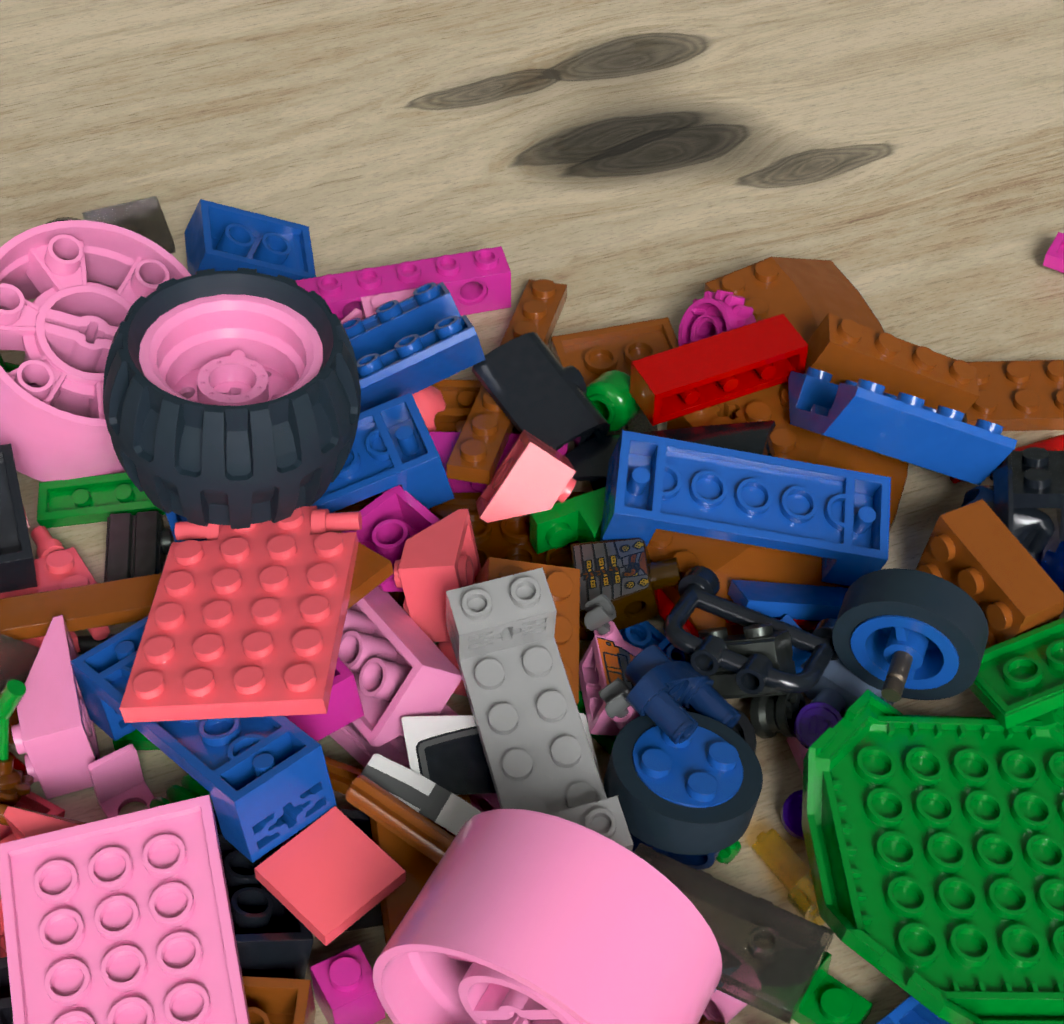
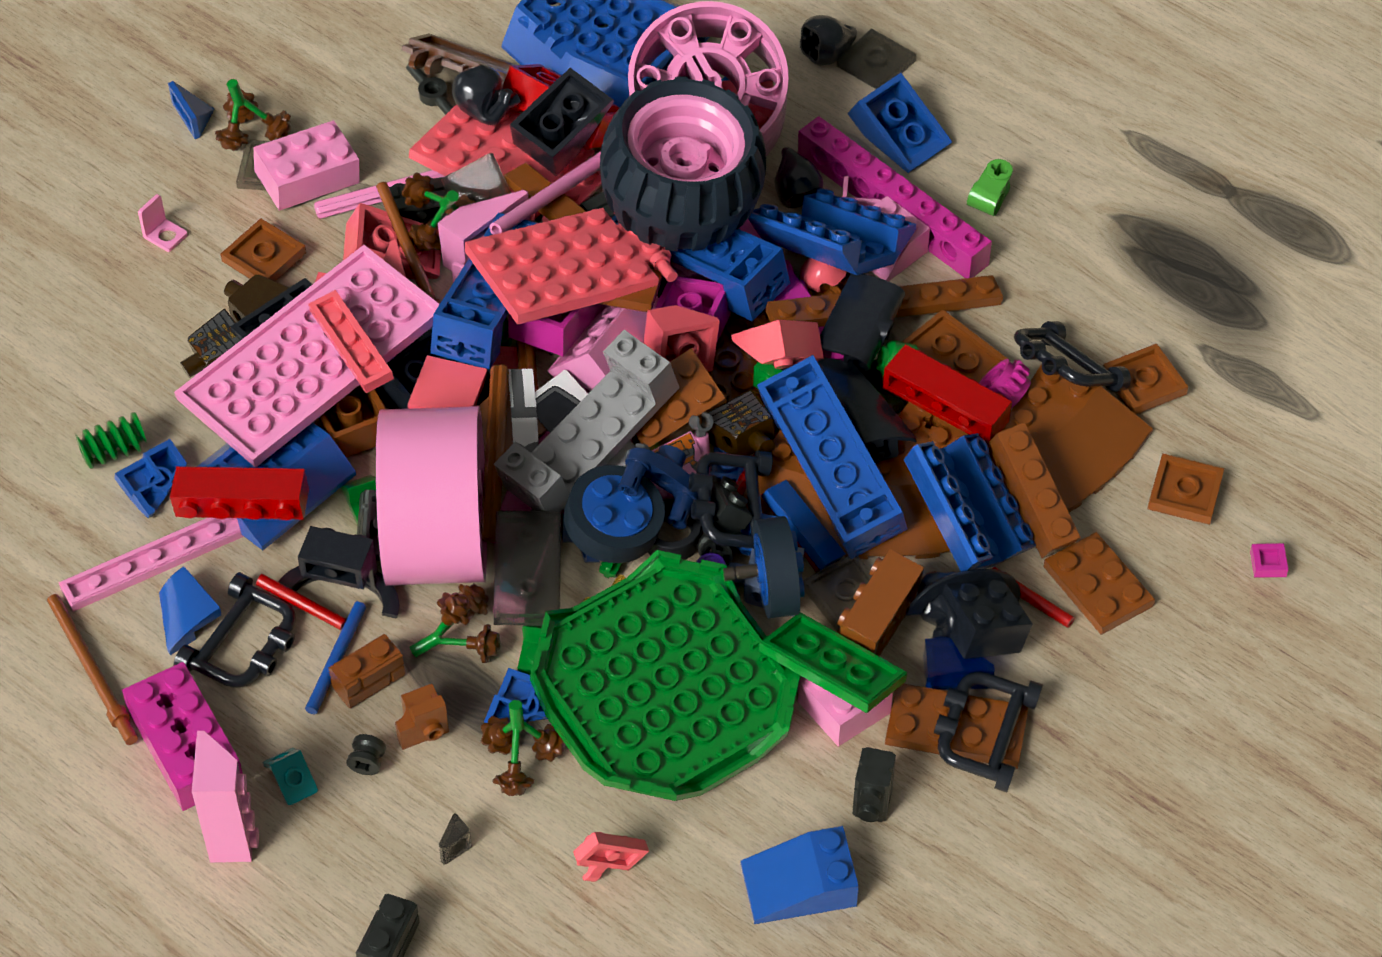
camera: 60 degrees right, 5 degrees up
none -> coral plate [308,290,394,393]
none -> bright pink piece [489,151,601,235]
none -> bright green piece [967,159,1013,216]
none -> black bar [1014,321,1131,392]
none -> dark orange plate [1103,343,1188,414]
none -> dark orange plate [1147,453,1224,525]

